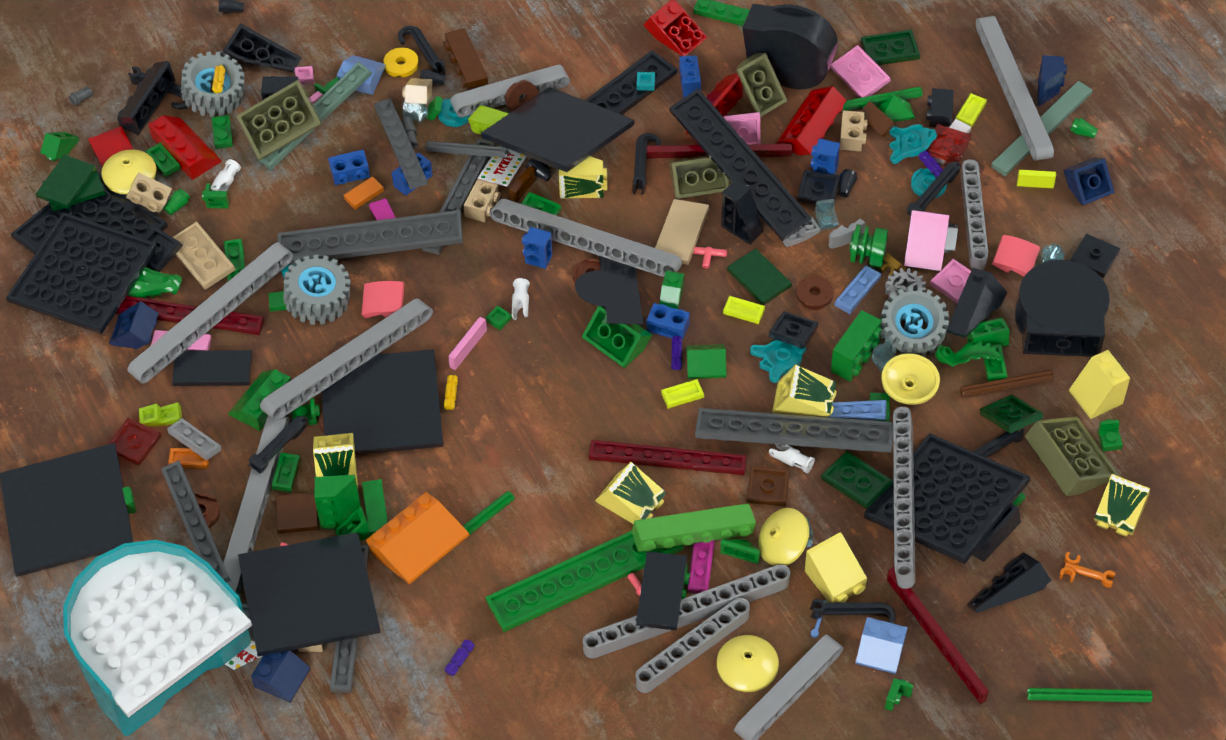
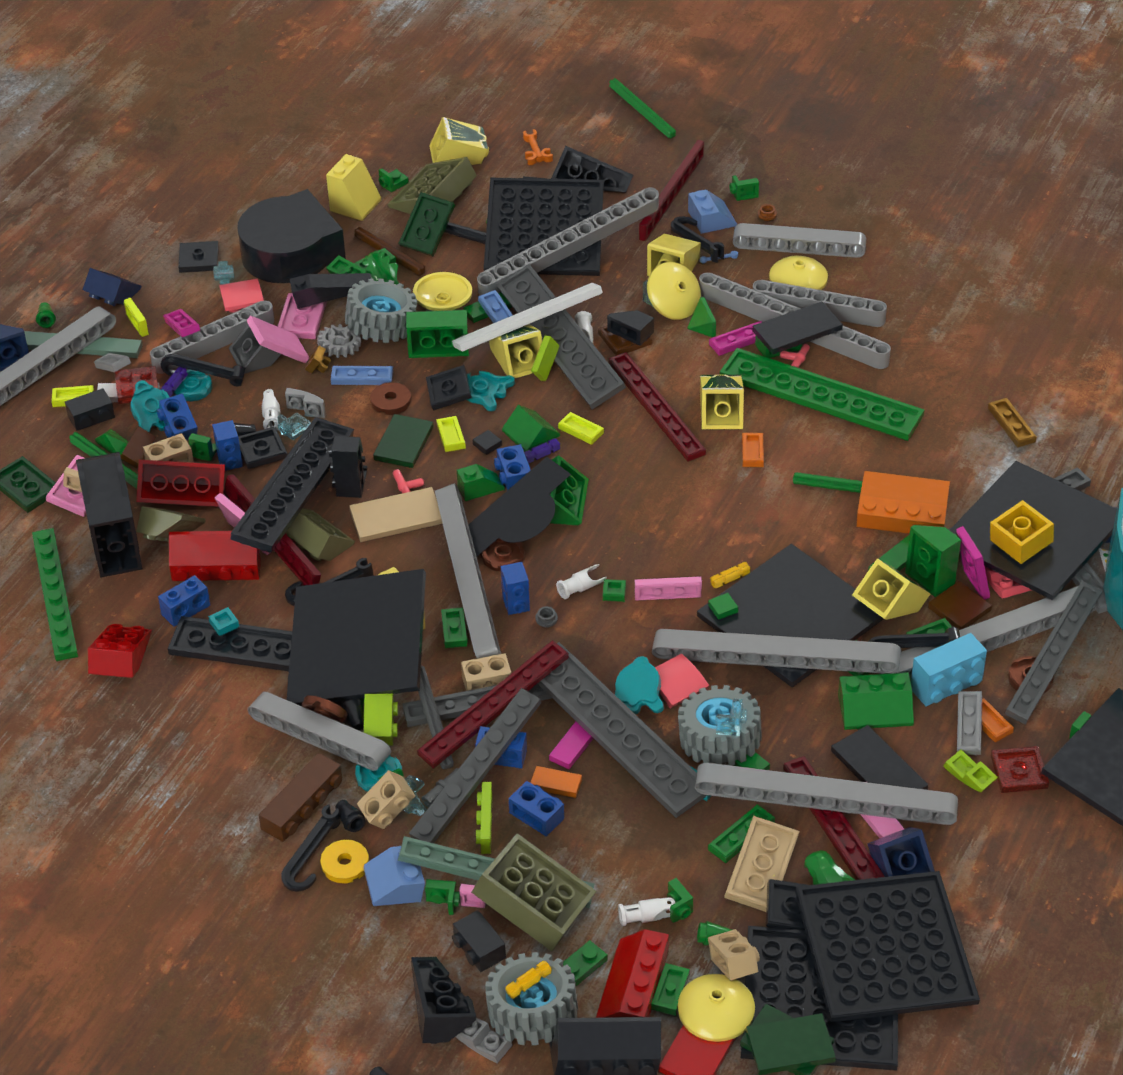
camera: 125 degrees left, 10 degrees down
bright pink tile [295,66,314,84] -> none
dark purple axle [444,640,475,676] -> none
white sticker [477,145,527,186] -> none
reddish brown tile [509,166,536,202] -> none
bright green brick [632,503,756,552] -> none
dark green tile [821,451,892,509] -> none
green wheel [849,224,888,268] -> none
none -> tan tile [63,467,82,492]
none -> light grey tile [94,353,131,372]
none -> blue brick [157,394,198,441]
none -> dark pink tile [163,309,200,337]
none -> green bracket [188,433,216,461]
none -> white piece [262,389,282,431]
none -> dark red tile [417,640,569,769]
none -> white tile [452,283,603,352]
none -> black tile [473,430,502,455]
none -> lime plate [476,782,492,854]
none -> lime tile [531,336,559,381]
none -> dark grey plate [535,606,558,627]
none -> black slope [607,310,654,346]
none -> teal tile [615,656,664,714]
none -> green tile [708,593,738,620]
none -> clear light blue bracket [715,699,747,736]
none -> orange tile [742,433,764,467]
none -> dark orange plate [758,204,777,221]
none -> medium azure brick [911,633,987,707]
none -> dark pink tile [956,526,990,600]
none -> pearl gold tile [988,398,1037,448]
none -> yellow brick [990,500,1054,564]

